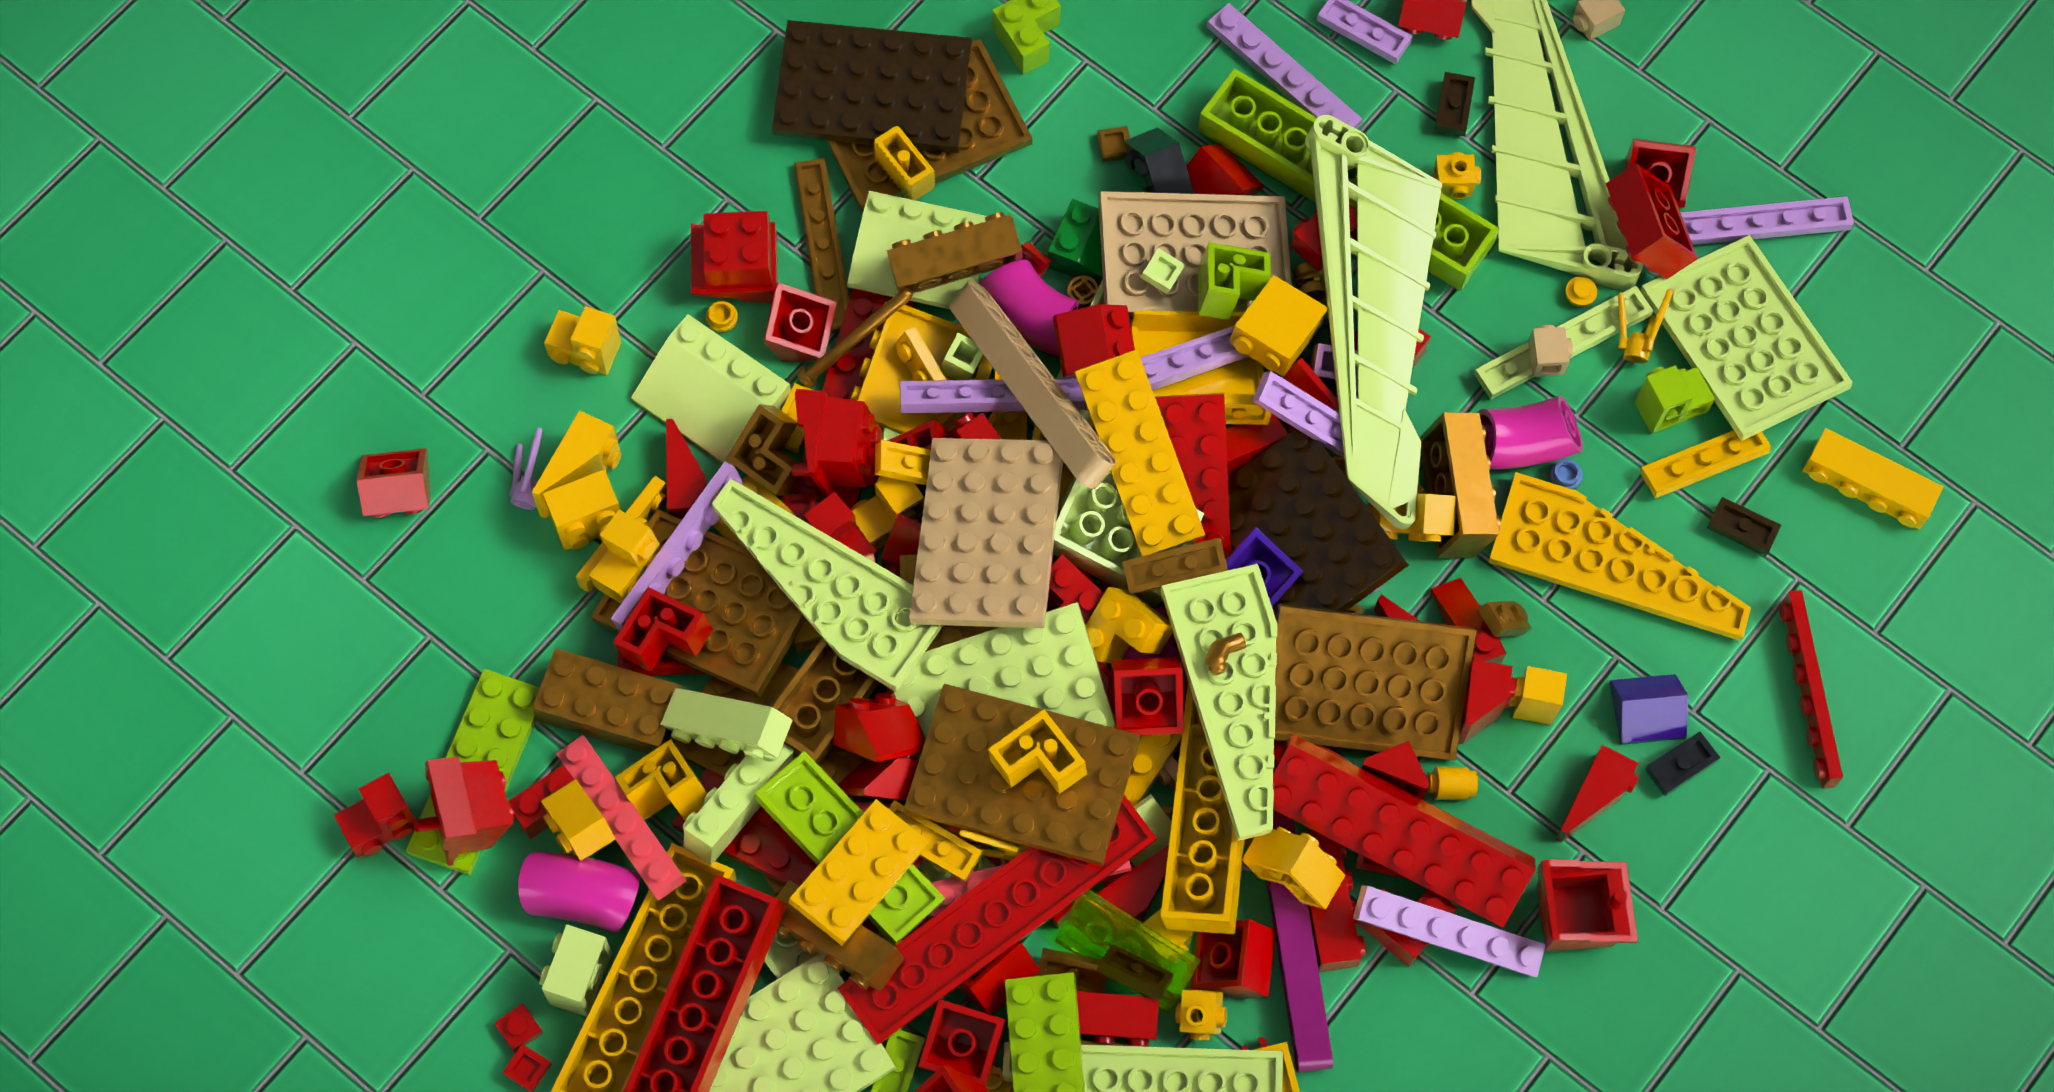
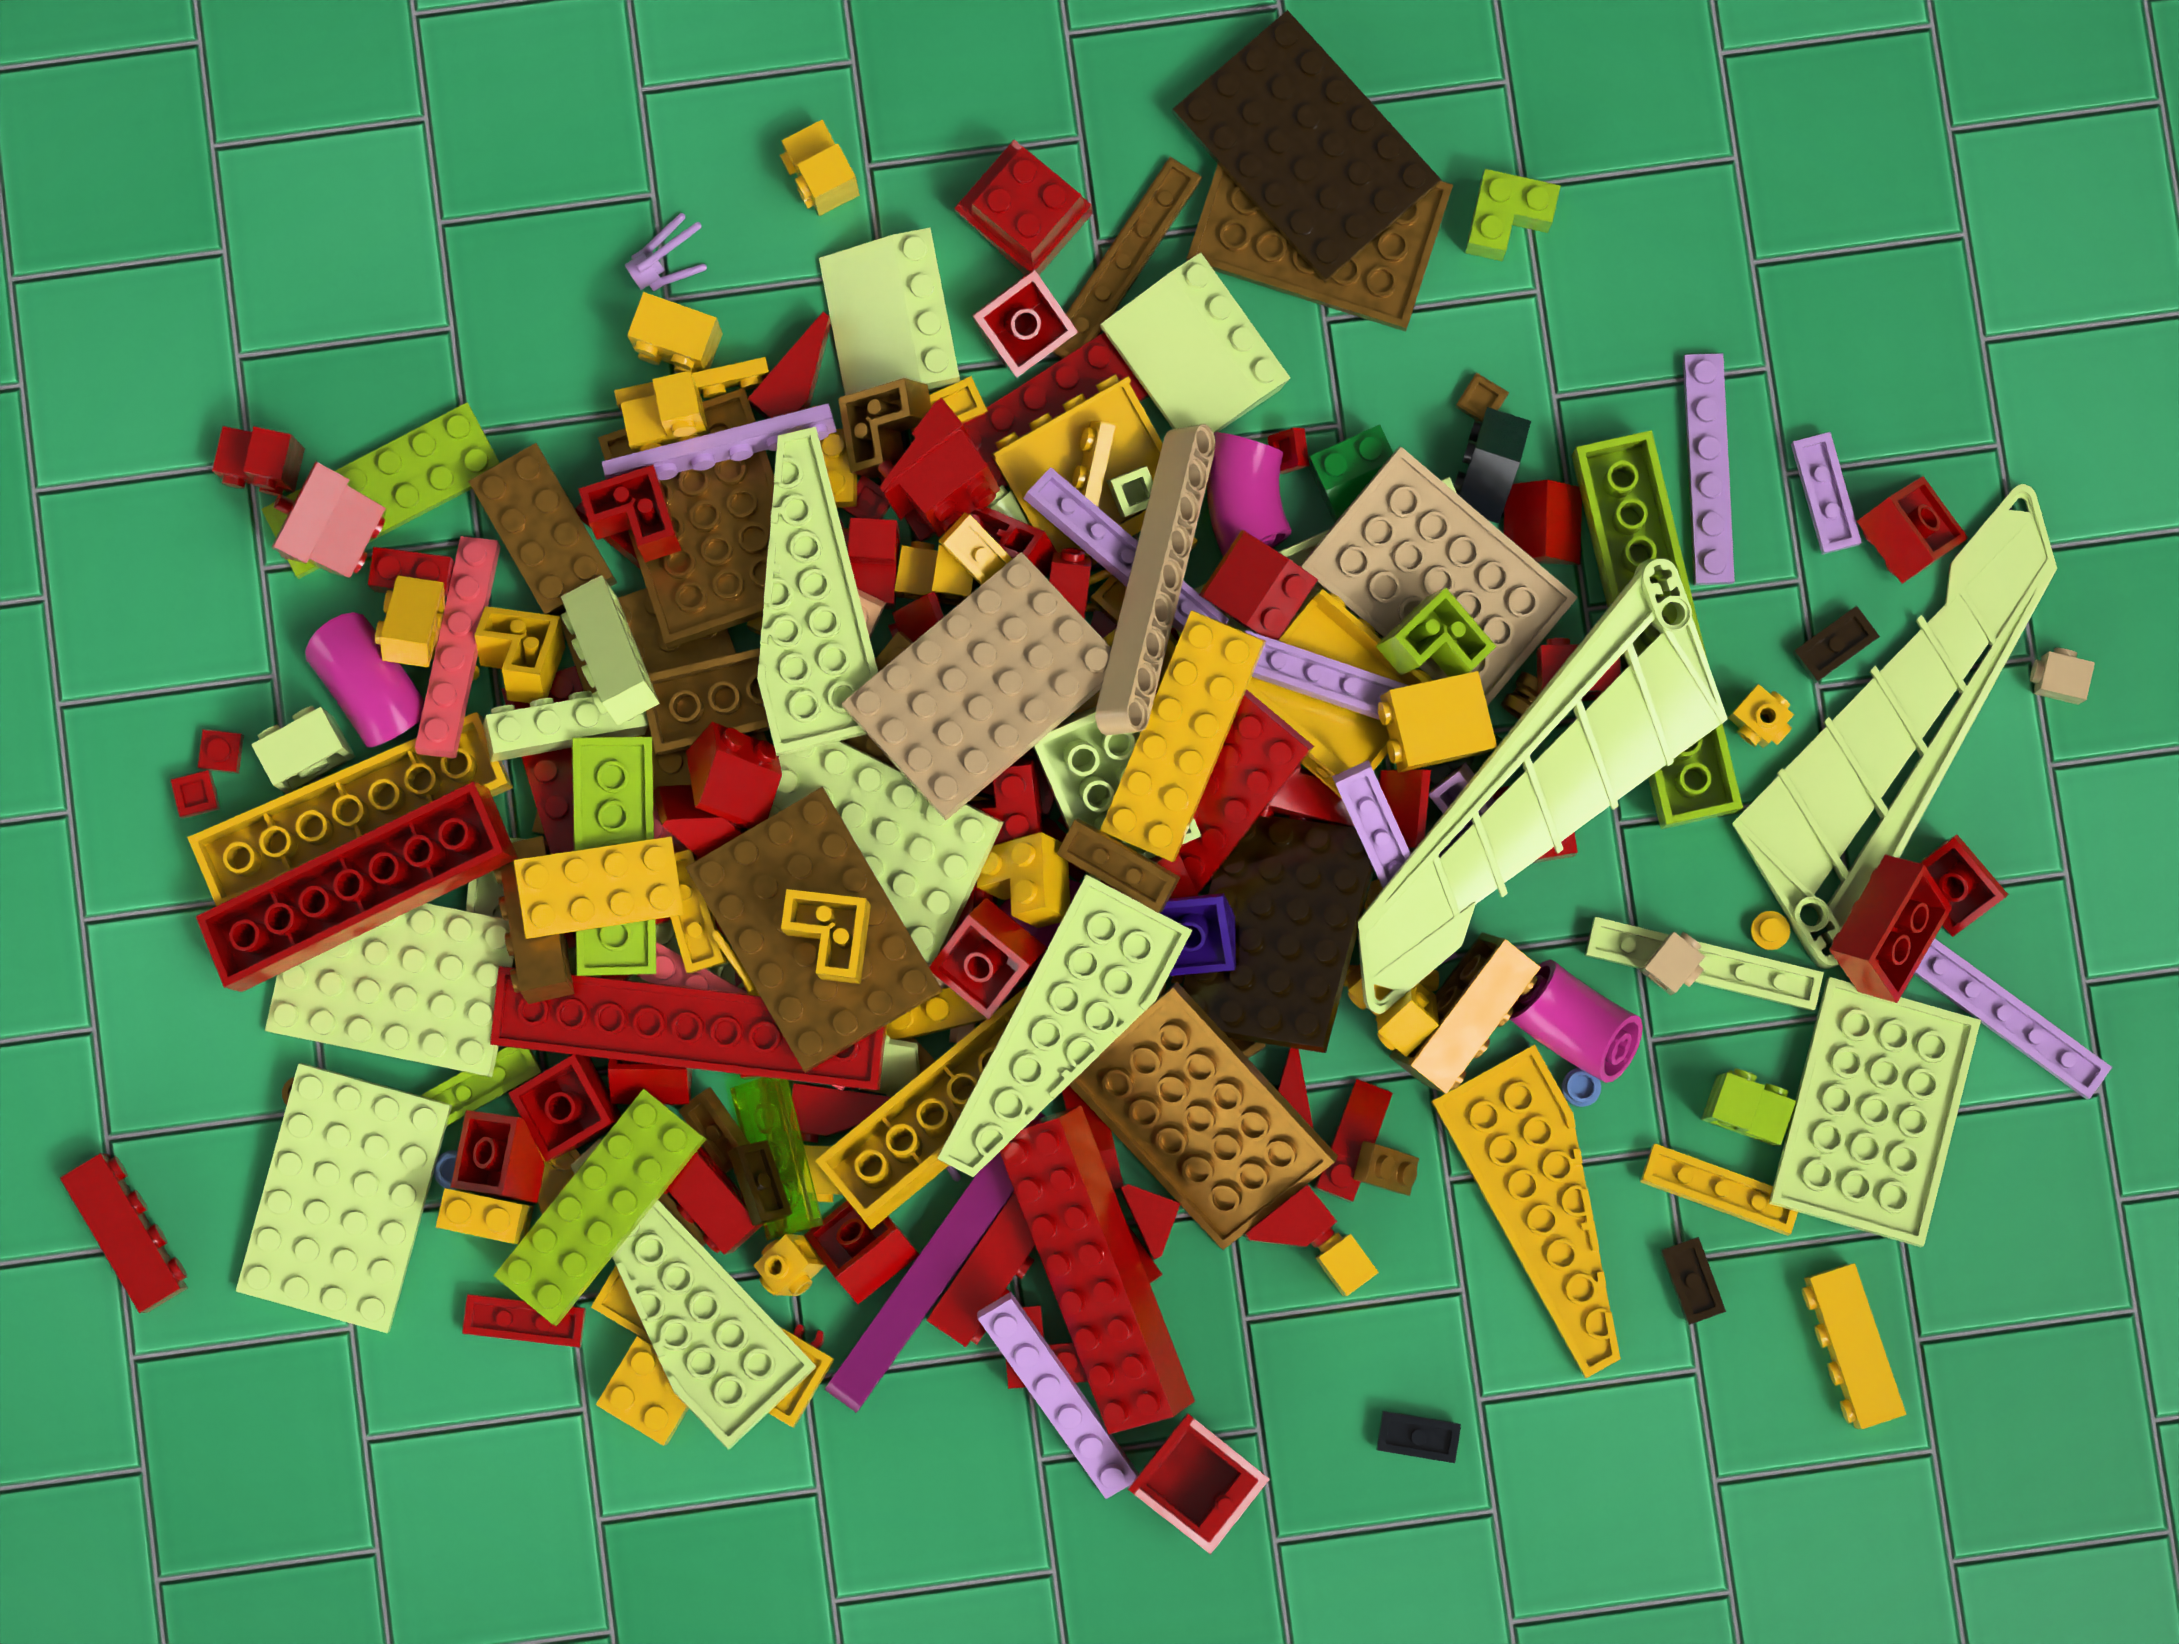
camera: 45 degrees right, 15 degrees up
slope [357,448,431,518] -> none
yellow slope [532,410,622,519] -> none
yellow plate [706,301,738,332] -> none
pearl gold bar [796,288,913,389] -> none
yellow brick [874,126,935,200] -> none
pearl gold brick [887,212,1022,294] -> none
pearl gold wheel [1067,276,1099,309] -> none
yellowish green plate [1140,248,1185,294] -> none
pearl gold arm [1205,632,1246,675] -> none
yellow brick [1242,827,1345,909] -> none
yellow brick [1427,766,1478,801] -> none
red slope [1555,745,1639,842] -> none
dark purple slope [1610,674,1688,745] -> none
yellow plant [1618,289,1673,364] -> none
red plate [1779,590,1843,789] -> none

